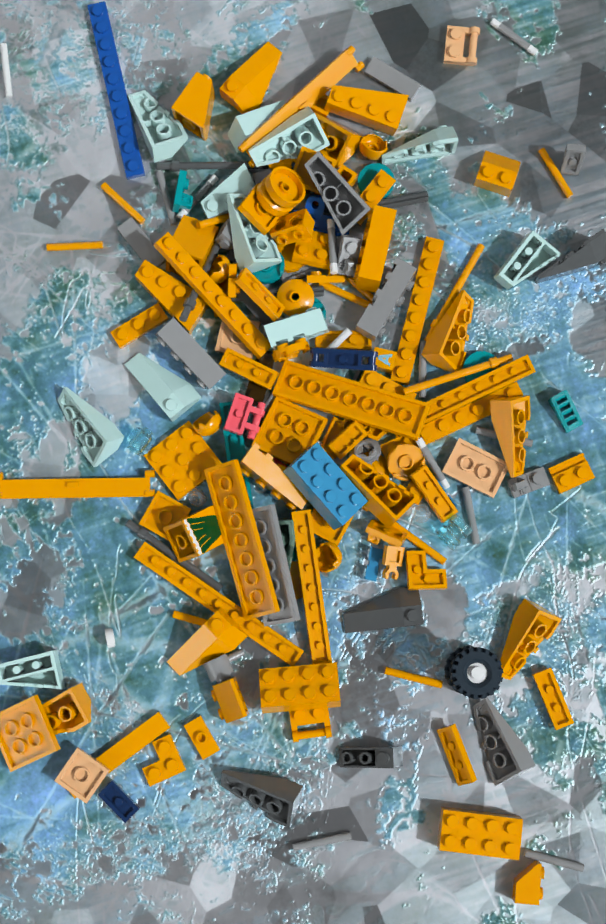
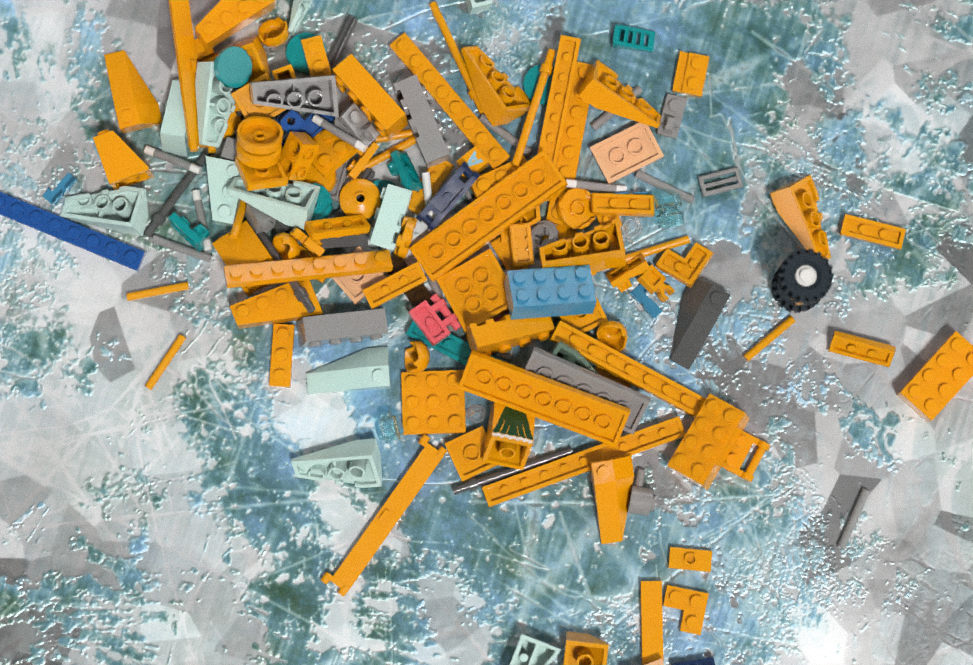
camera: 55 degrees left, 0 degrees up
white tile [105,628,116,648] -> none
light grey tile [117,217,166,267] -> none
light orange bar [172,610,207,626] -> none
light orange slope [211,677,249,723] -> none
dark grey wedge [220,770,303,828] -> none
dark grey slope [339,746,403,768] -> none
light grey wedge [472,698,536,786] -> none
none -> dark azure piece [42,173,78,207]
none -> light grey bar [144,145,202,174]
none -> teal tile [214,46,252,88]
none -> teal hinge [387,150,423,192]
none -> light grey tile [698,167,743,198]

